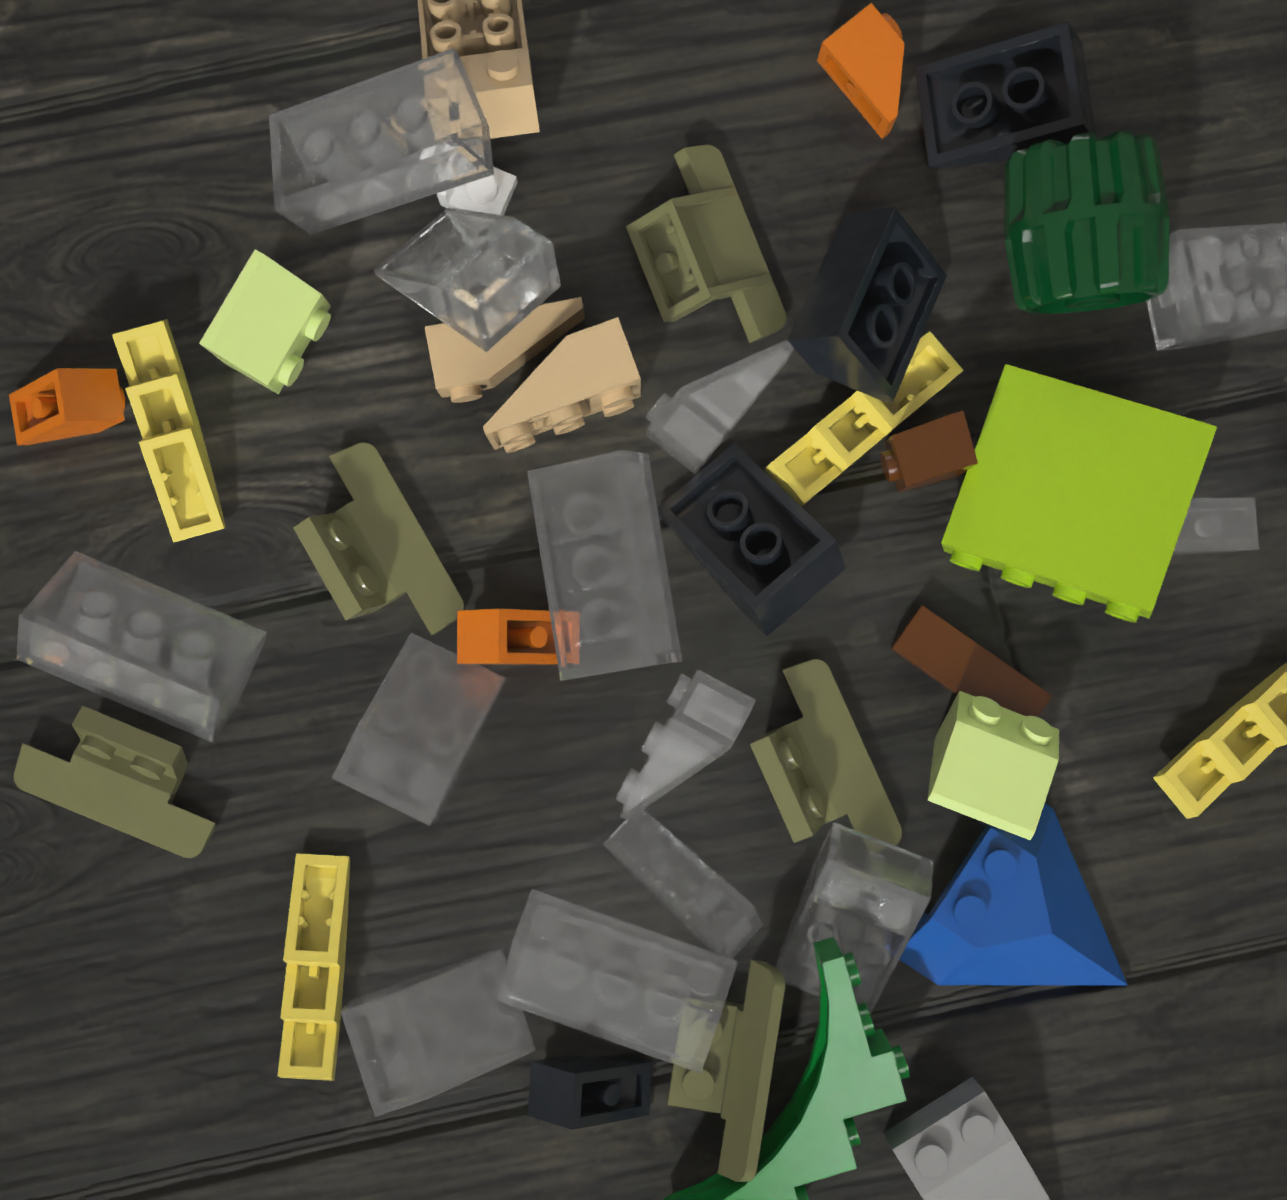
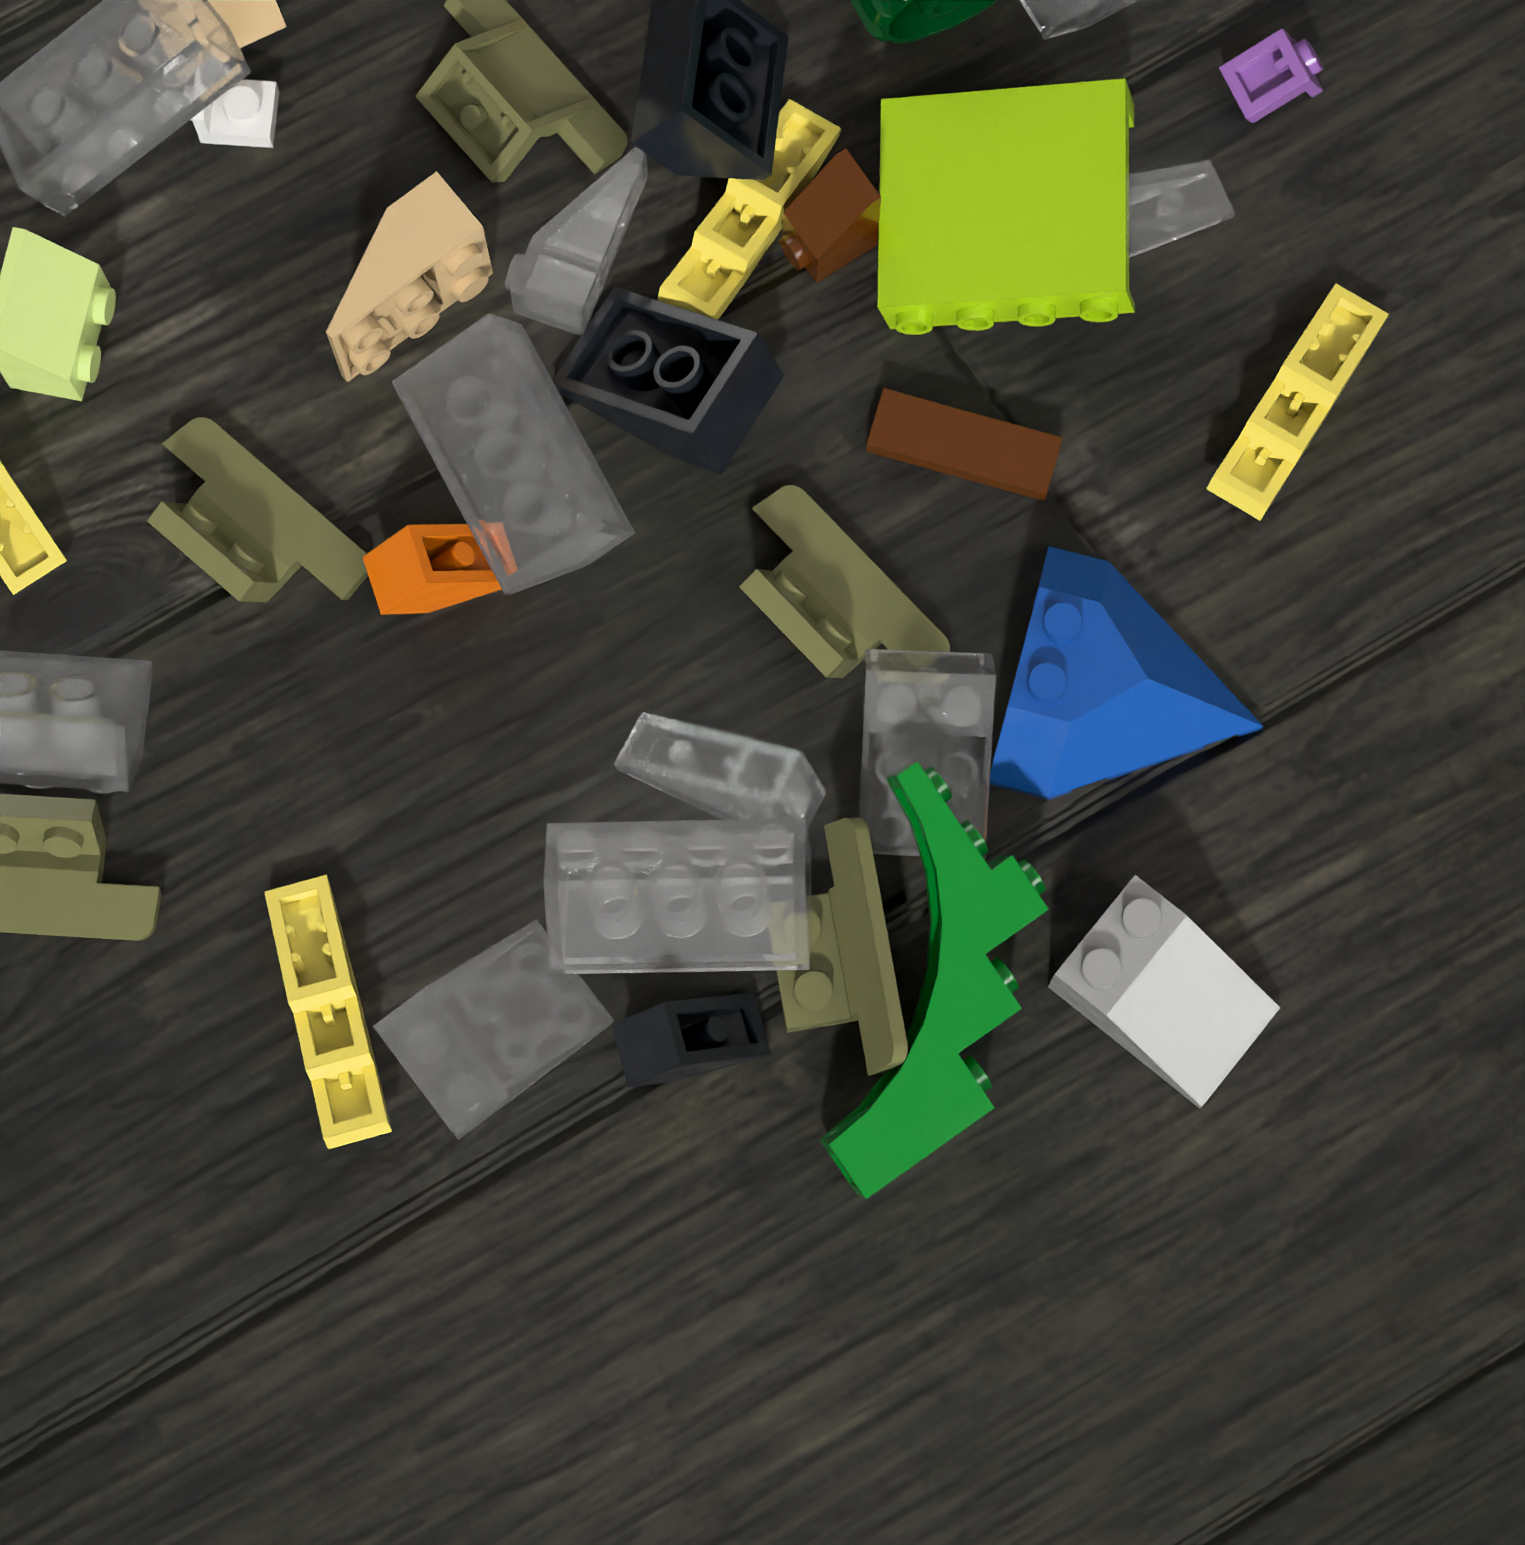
camera: 15 degrees left, 10 degrees down
clear slope [332,632,506,826] -> none
clear slope [374,207,561,352] -> none
tan slope [424,297,585,403] -> none
clear slope [615,669,756,820] -> none
yellowish green slope [928,691,1059,840] -> none

